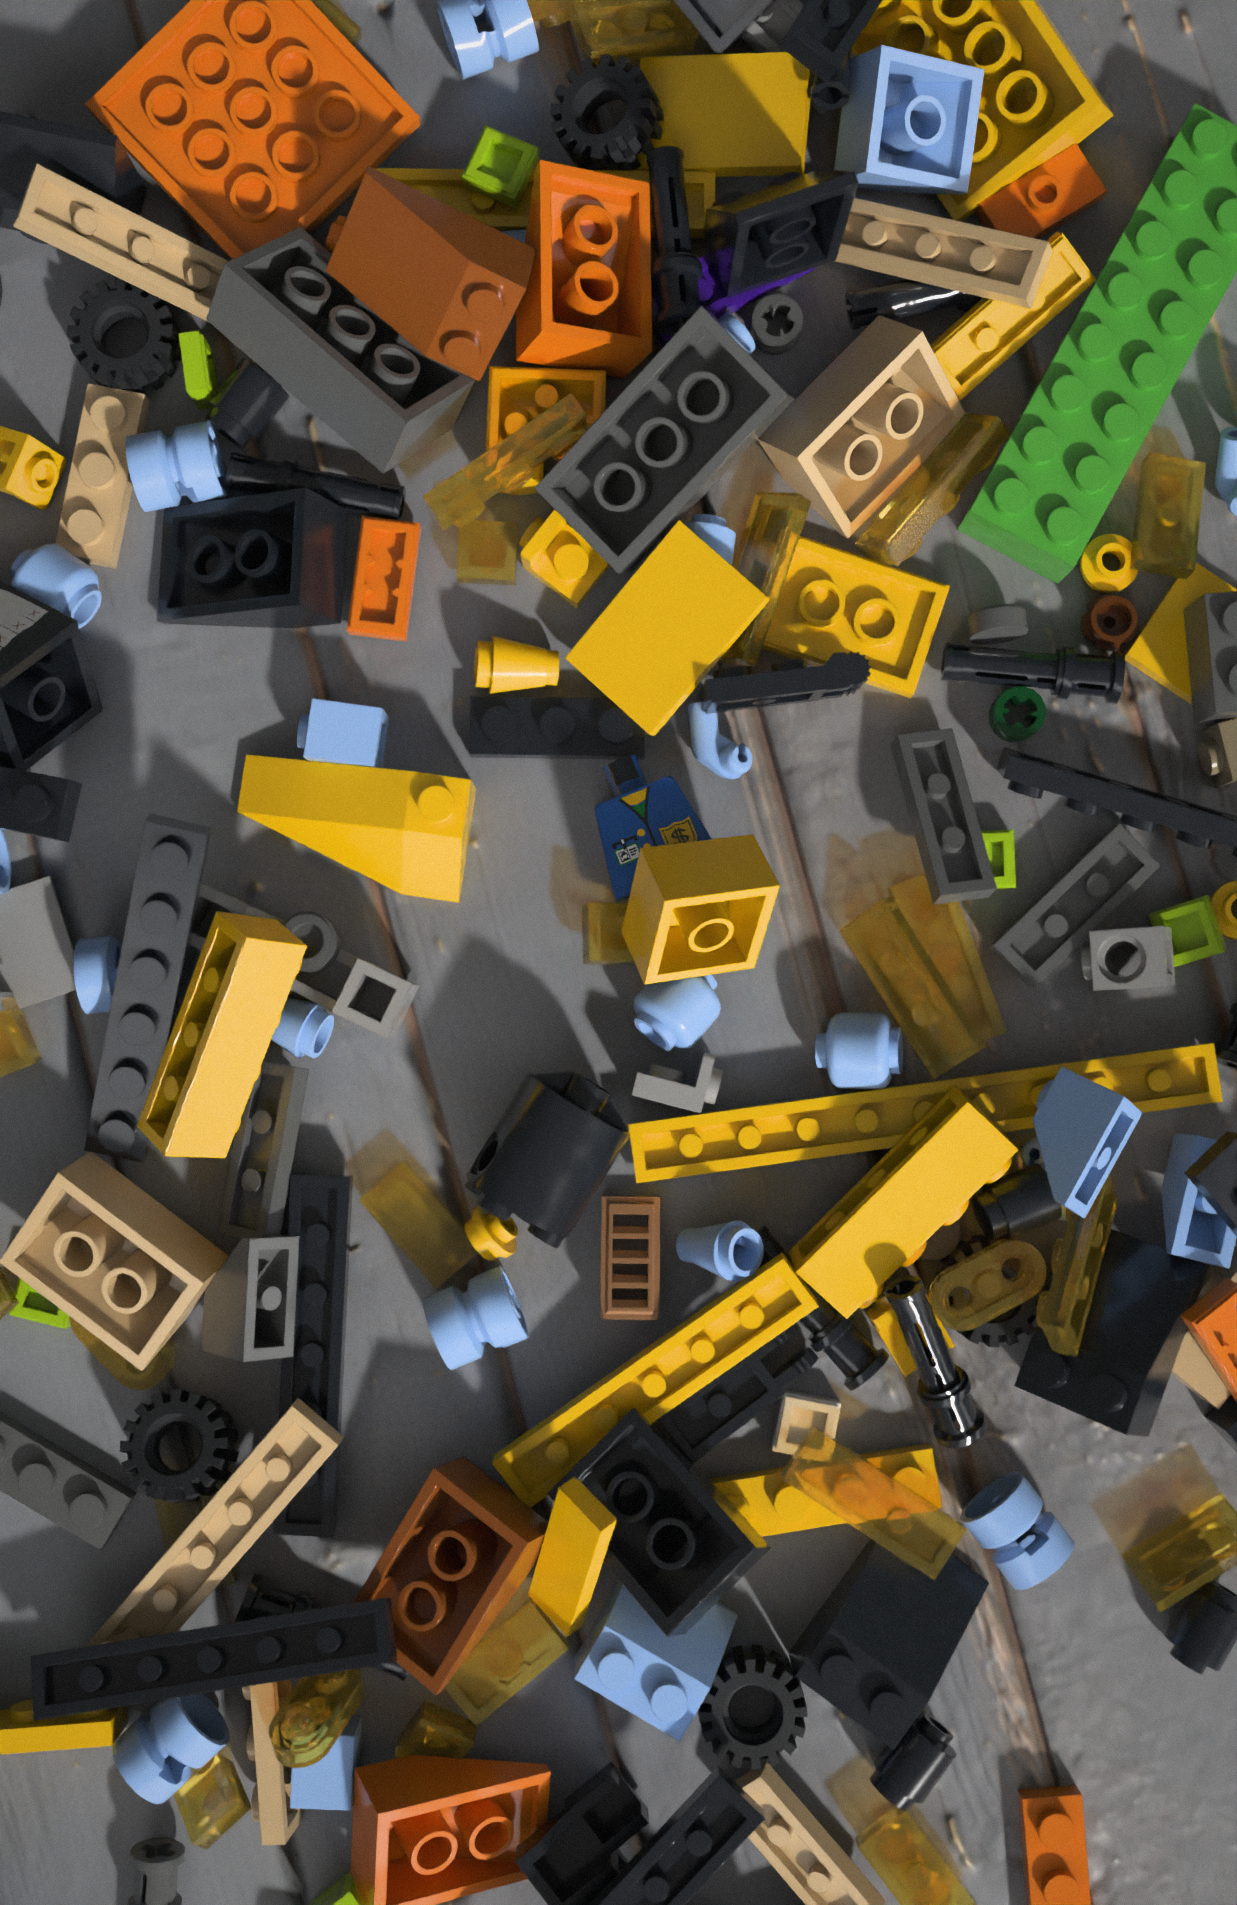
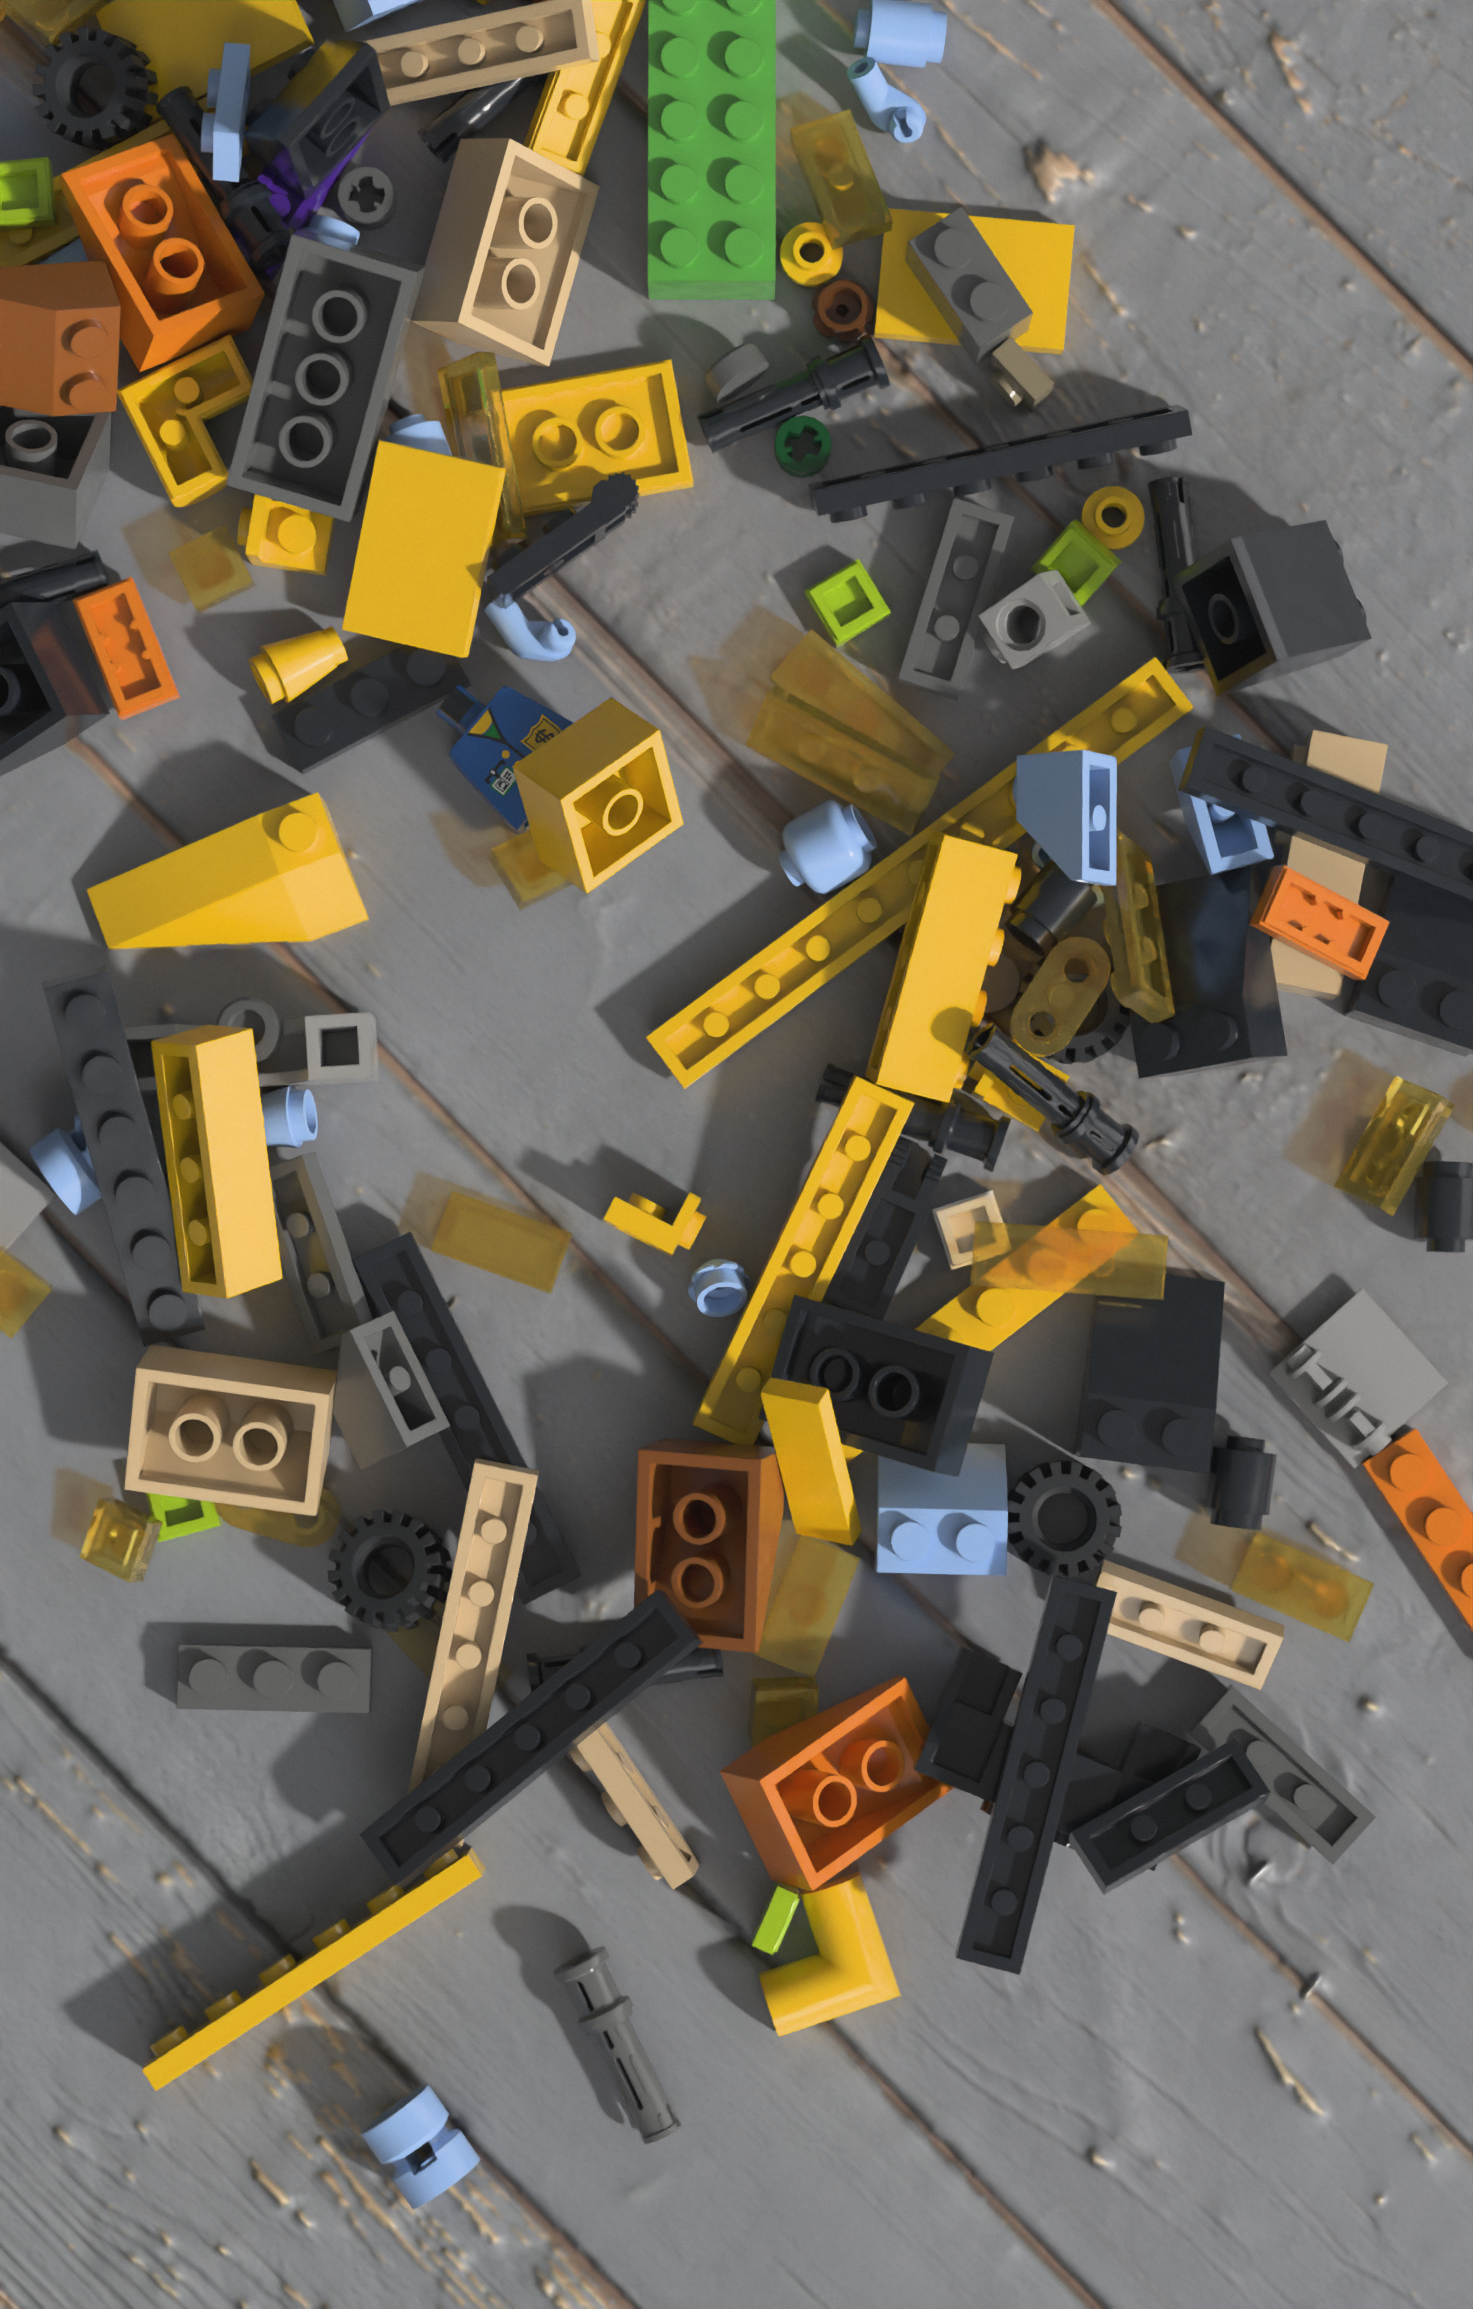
camera: 30 degrees left, 0 degrees up
light blue wheel [112,1693,230,1804] -> none
clear yellow plate [173,1754,251,1849] -> none
clear yellow plate [269,1668,365,1768] -> none
light blue brick [290,1706,362,1811] -> none
light blue brick [297,698,389,768] -> none
light blue wheel [422,1265,529,1370] -> none
clear yellow plate [423,393,587,531] -> none
yellow plate [464,1205,518,1261] -> none
black cylinder [465,1070,630,1248] -> none
medium nougat slope [600,1195,660,1320] -> none
light grey bracket [631,1053,723,1113] -> none
light blue head [634,975,721,1051] -> none
light blue cone [676,1221,764,1281] -> none
clear yellow plate [855,413,1011,566] -> none
dark grey plate [891,728,997,905] -> none
light blue wheel [960,1471,1075,1590] -> none
none -> light blue plate [201,42,250,182]
none -> yellow bracket [603,1192,707,1257]
none -> light blue plate [688,1259,751,1317]
none -> light grey hinge [1268,1288,1448,1469]

